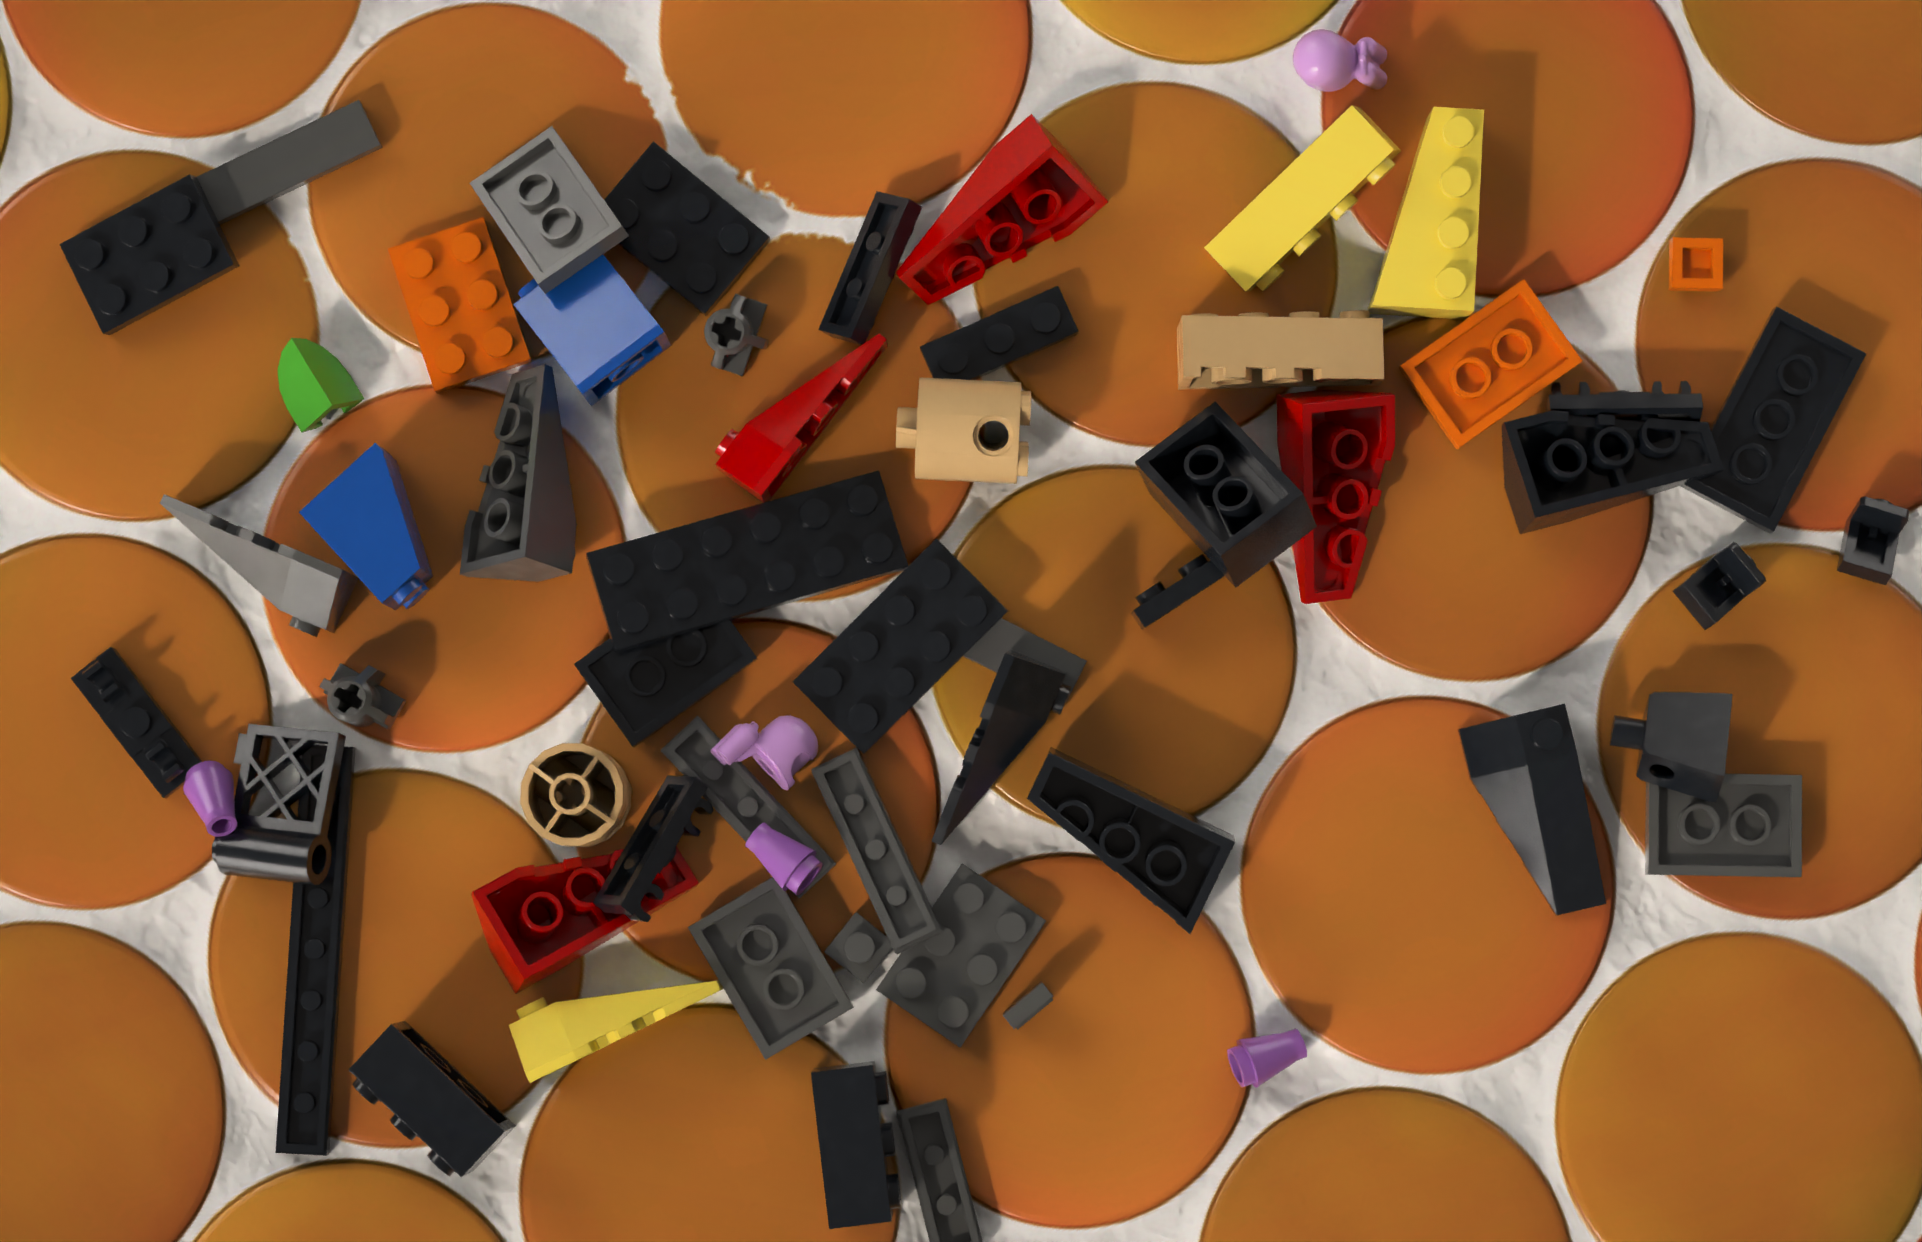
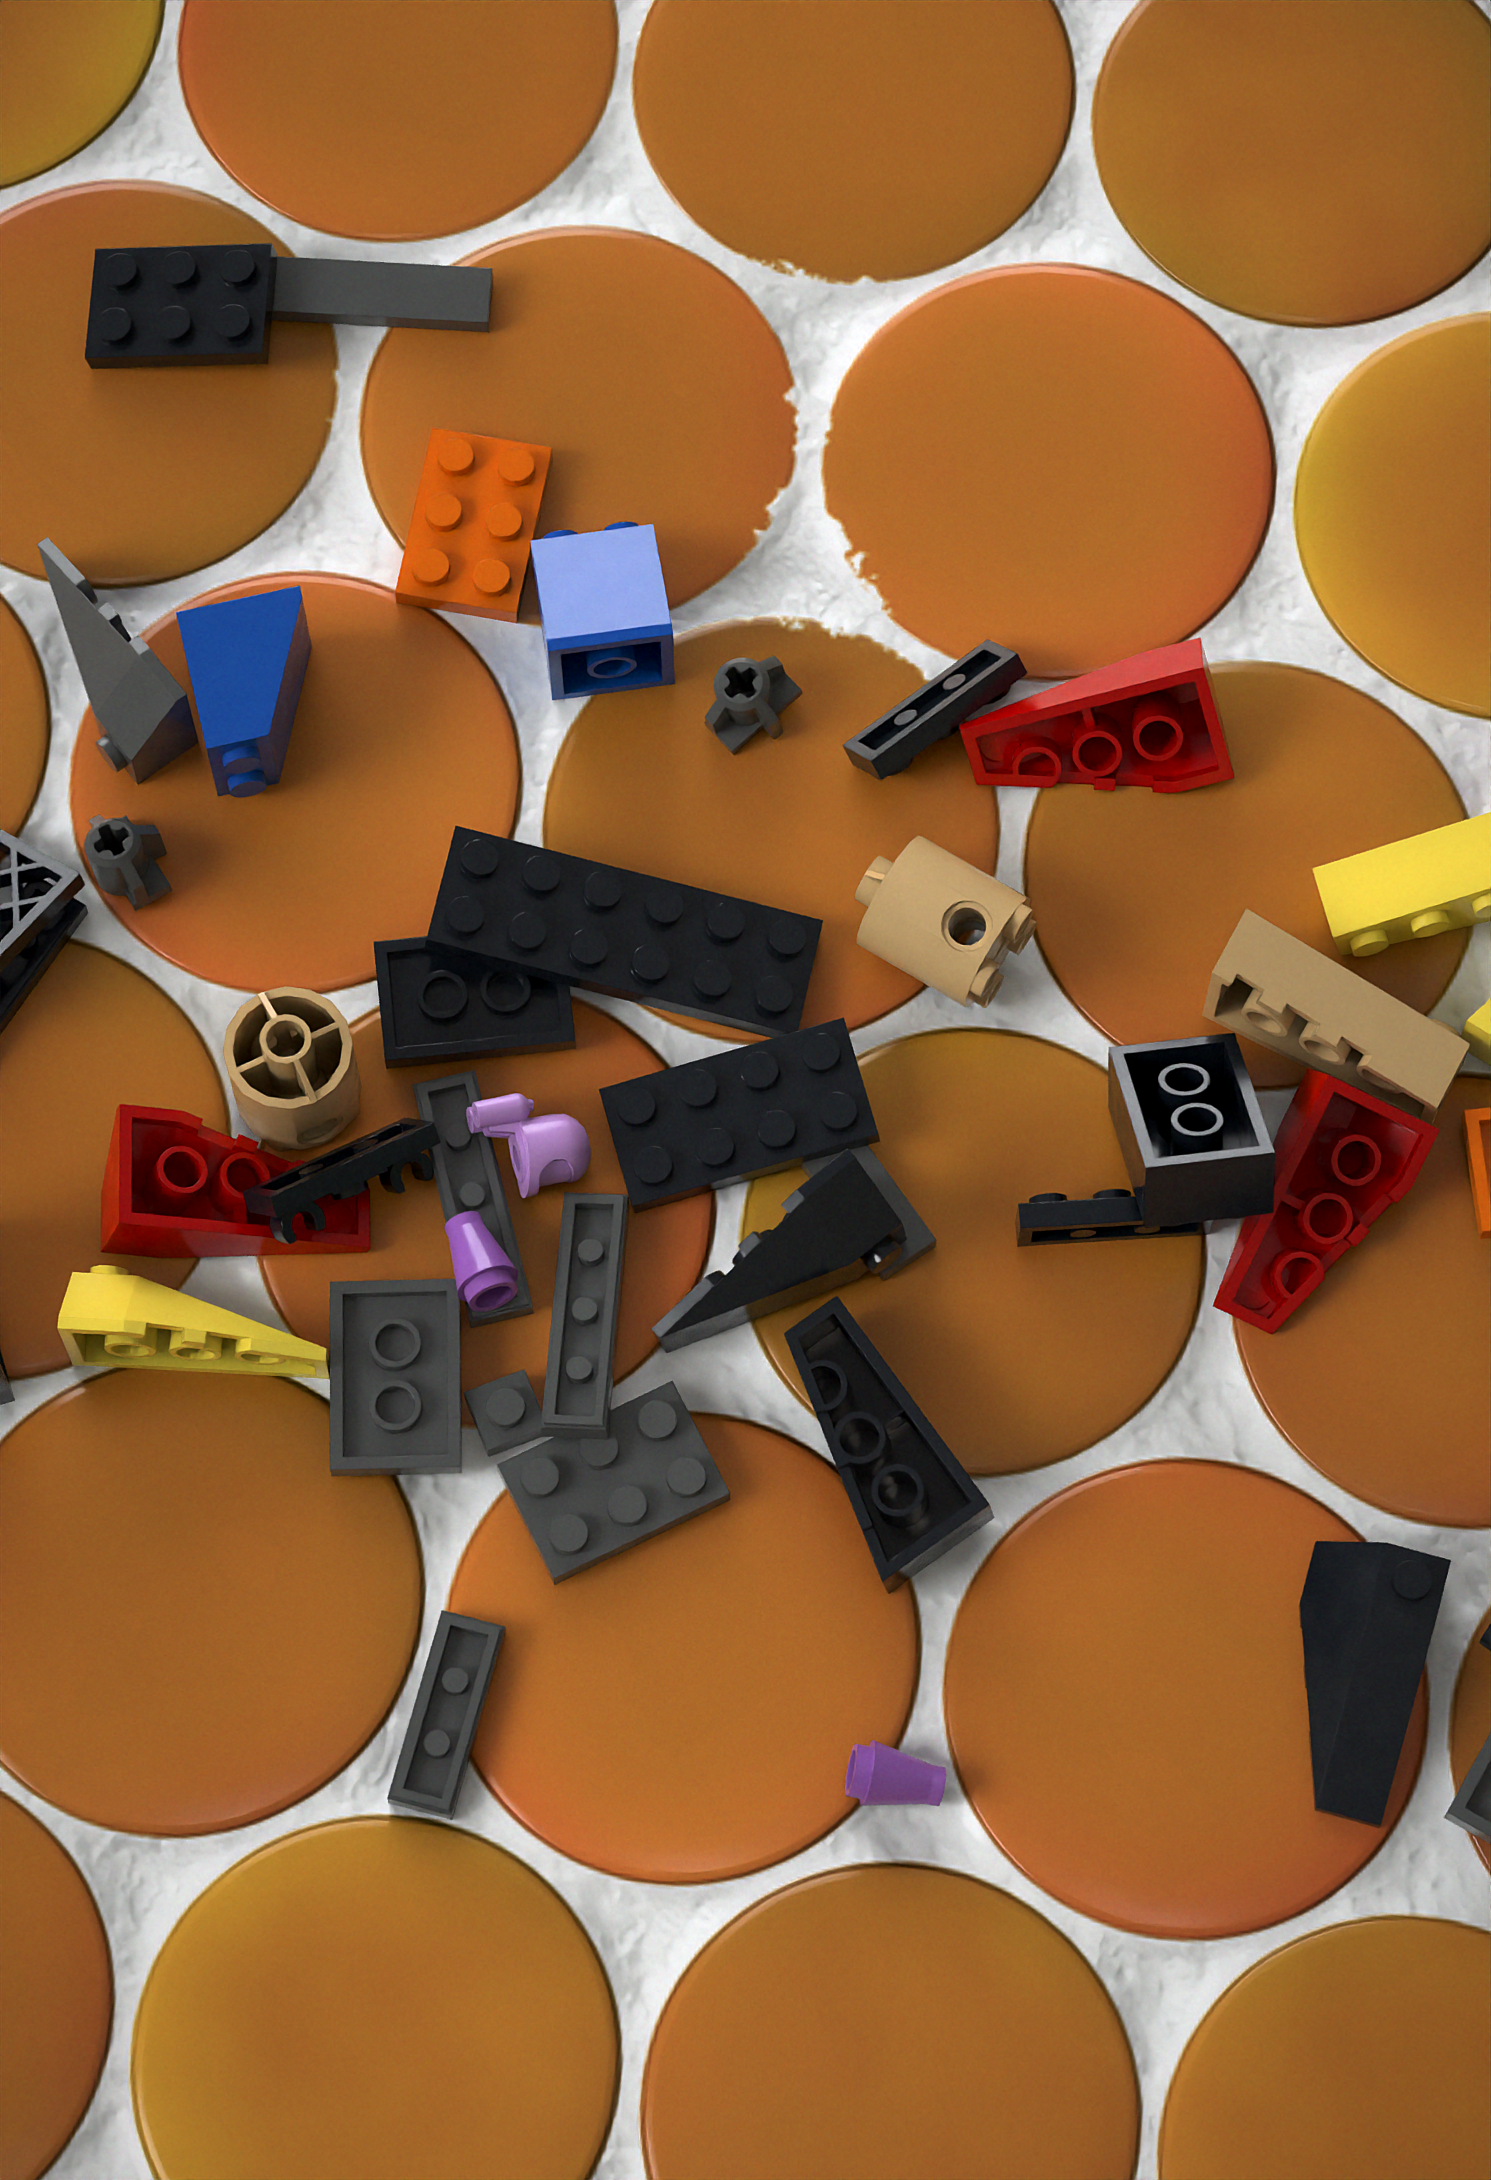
camera: 30 degrees right, 15 degrees down
bright green brick [277,338,364,433] -> none
dark grey wedge [460,364,577,582] -> none
plate [470,126,629,294] -> none
black plate [604,141,770,316] -> none
red wedge [715,334,888,503] -> none
black brick [811,1061,902,1229] -> none
black plate [920,286,1079,380] -> none
dark grey tile [1002,982,1054,1029] -> none

